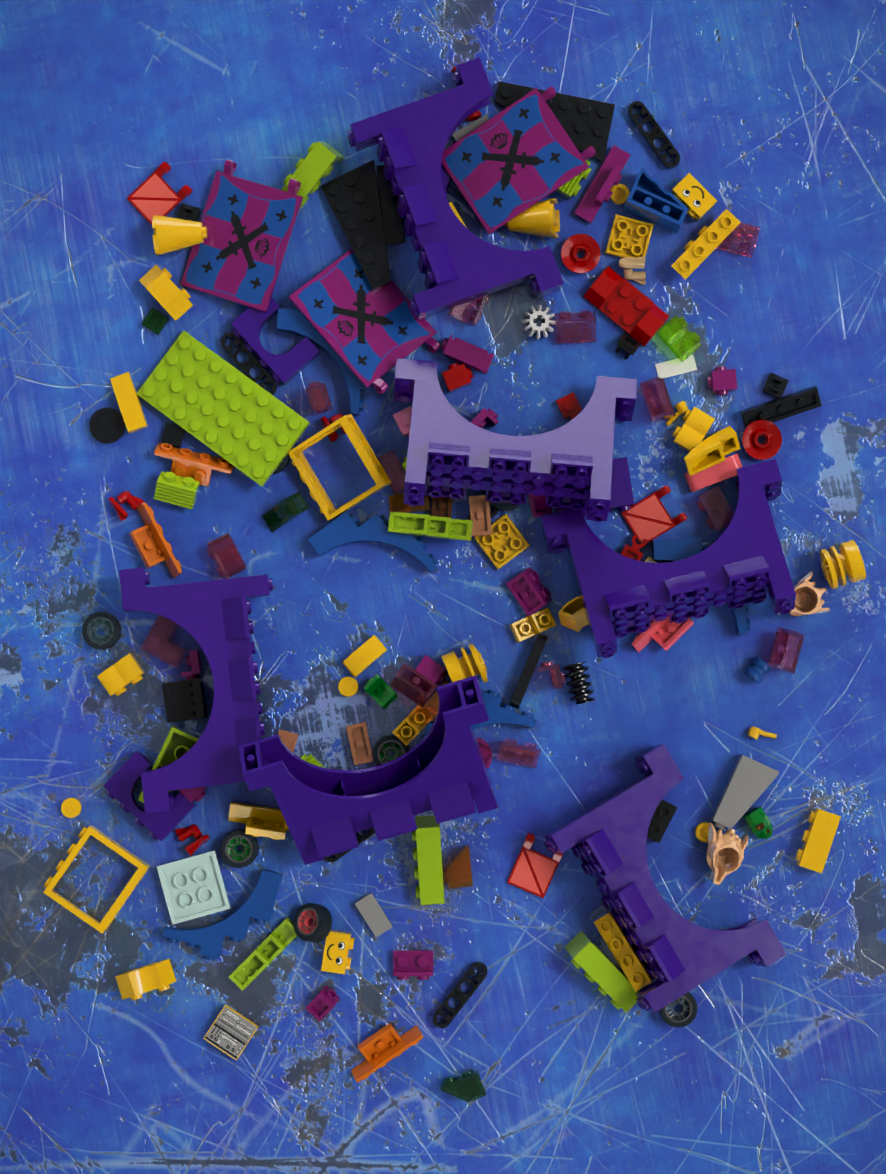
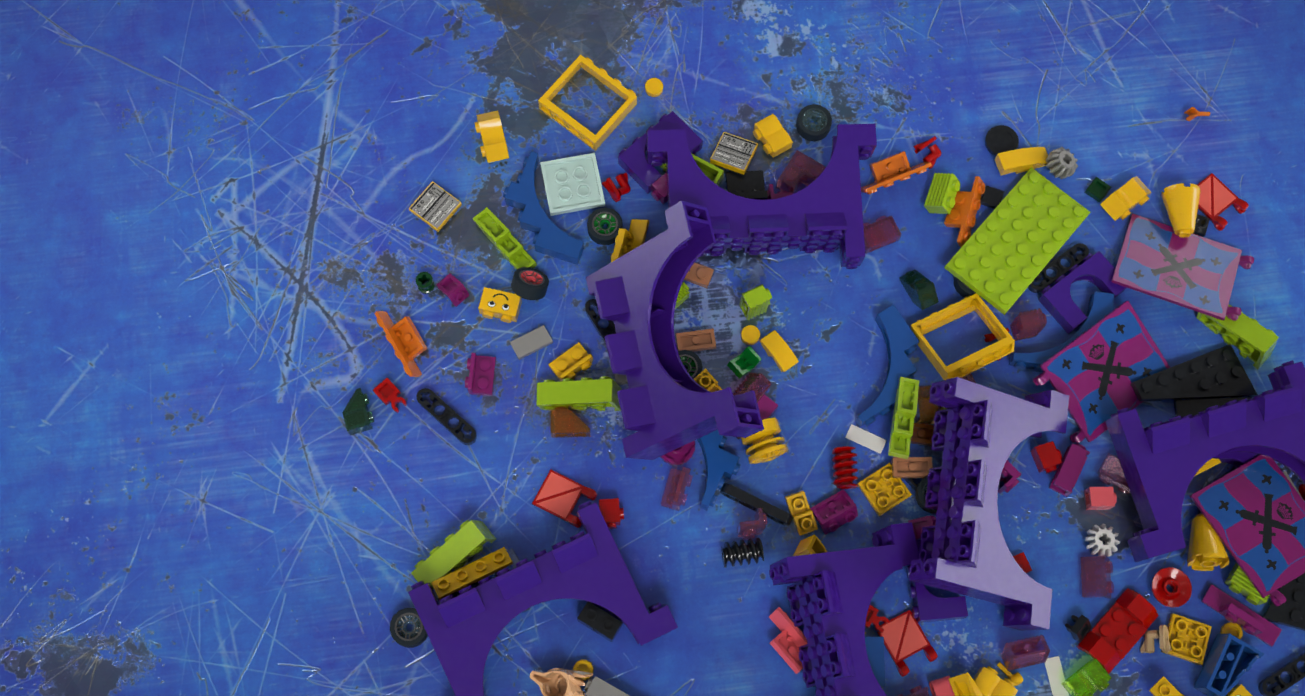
camera: 90 degrees right, 15 degrees down
none -> red plate [373,378,407,413]
none -> dark green bush [415,272,435,294]
none -> yellow bracket [548,342,593,381]
none -> red brick [599,498,624,529]
none -> tile [710,132,758,175]
none -> lime brick [739,284,772,320]
none -> red piece [832,446,858,489]
none -> white sticker [845,424,887,454]
none -> light grey gear [1045,147,1078,180]
none -> coral brick [1084,487,1117,510]
none -> orange hand [1184,107,1210,121]

